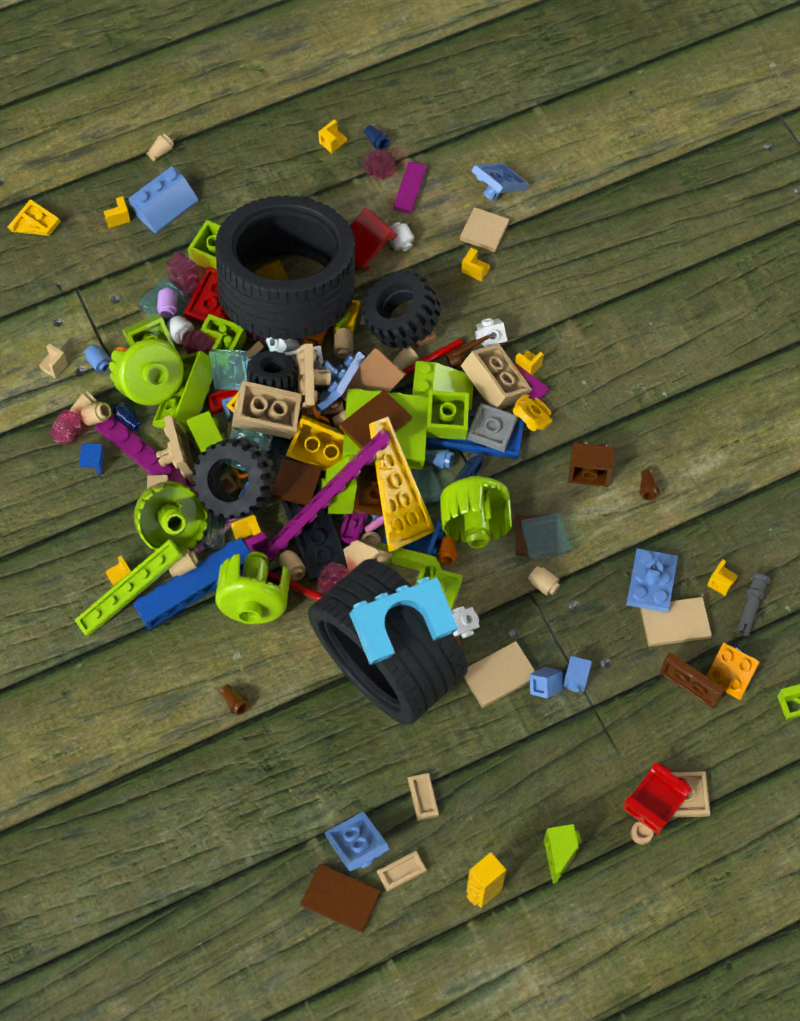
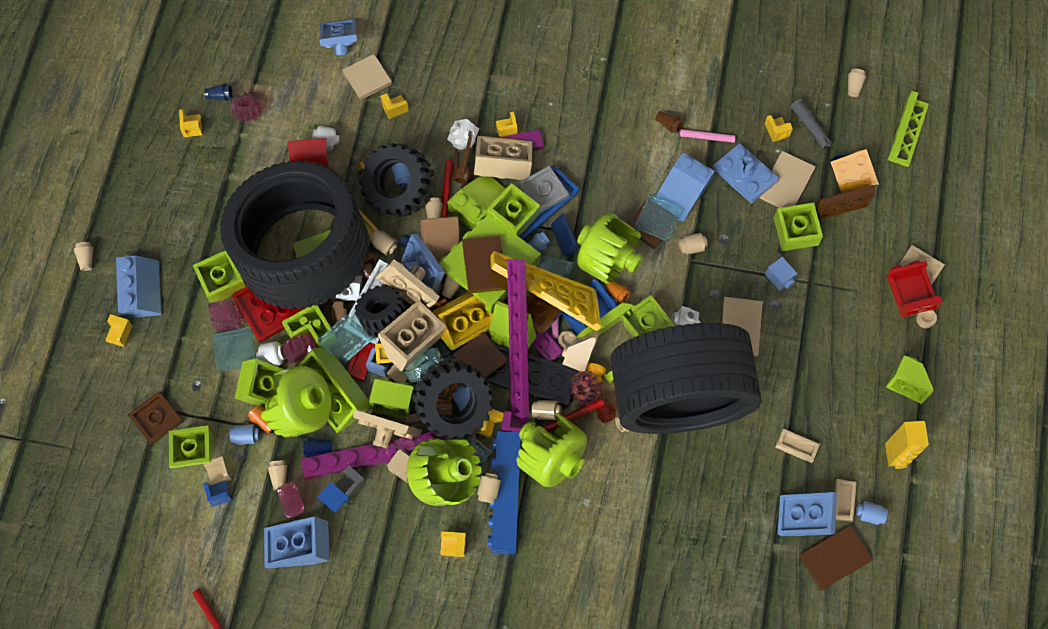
camera: 55 degrees left, 5 degrees up
yellow wing [8,200,61,236] -> none
lime tile [75,539,184,637] -> none
tan brick [81,402,111,426] -> none
lavender brick [157,288,178,318] -> none
reddish brown cone [220,684,250,715] -> none
yellow panel [256,260,288,281] -> none
medium azure arch [350,577,458,665] -> none
magenta tile [393,161,426,214] -> none
yellow plate [513,395,552,431] -> none
medium blue panel [530,667,563,699] -> none
reddish brown brick [568,442,614,487] -> none
none -> reddish brown tile [128,391,184,446]
none -> lime slope [169,425,215,469]
none -> blue panel [203,480,232,507]
none -> medium blue slope [264,516,330,568]
none -> dark grey panel [336,466,365,500]
none -> medium blue slope [652,153,715,222]
none -> bright pink bar [680,129,735,143]
none -> lime brick [774,203,823,251]
none -> medium blue brick [856,501,888,525]

